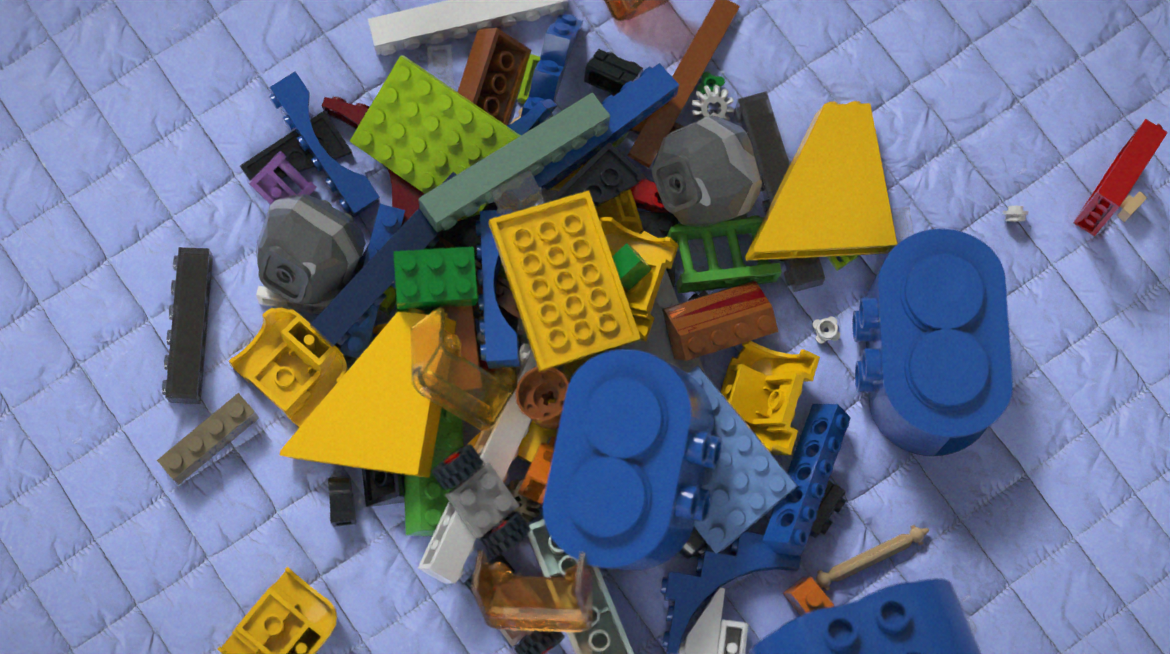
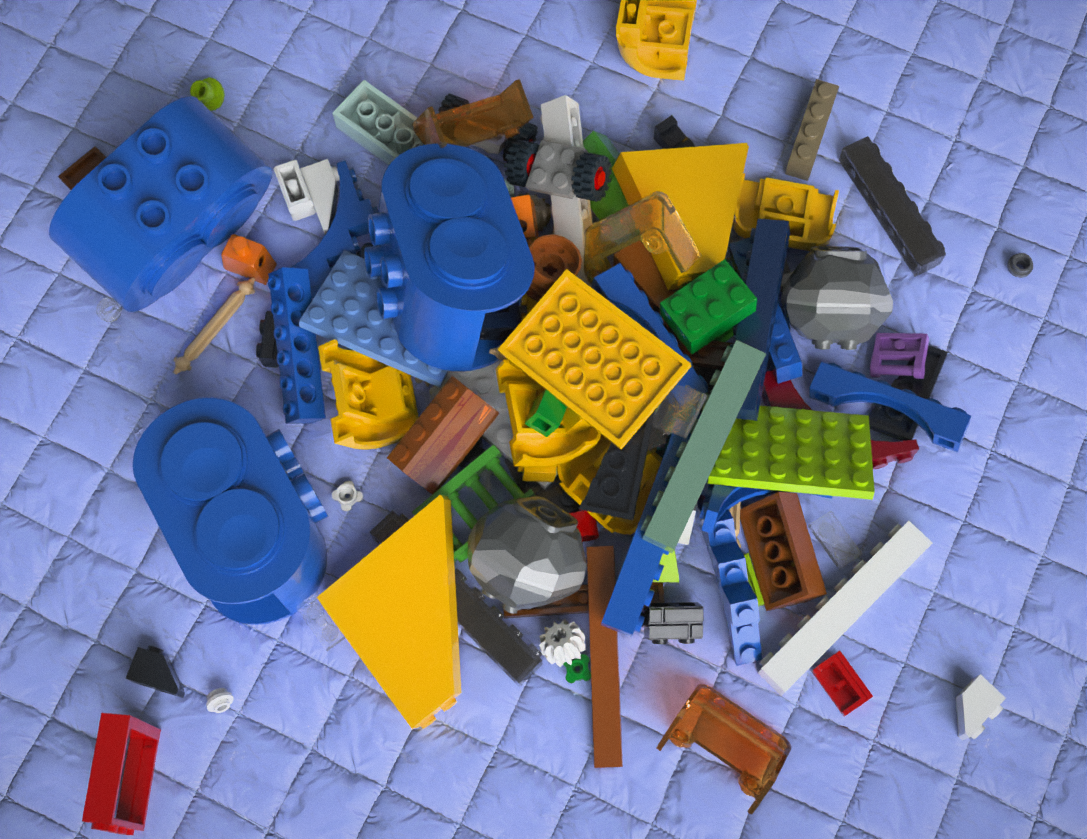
camera: 155 degrees right, 5 degrees down
none -> black slope [126,645,185,698]
none -> dark grey plate [1007,253,1033,278]

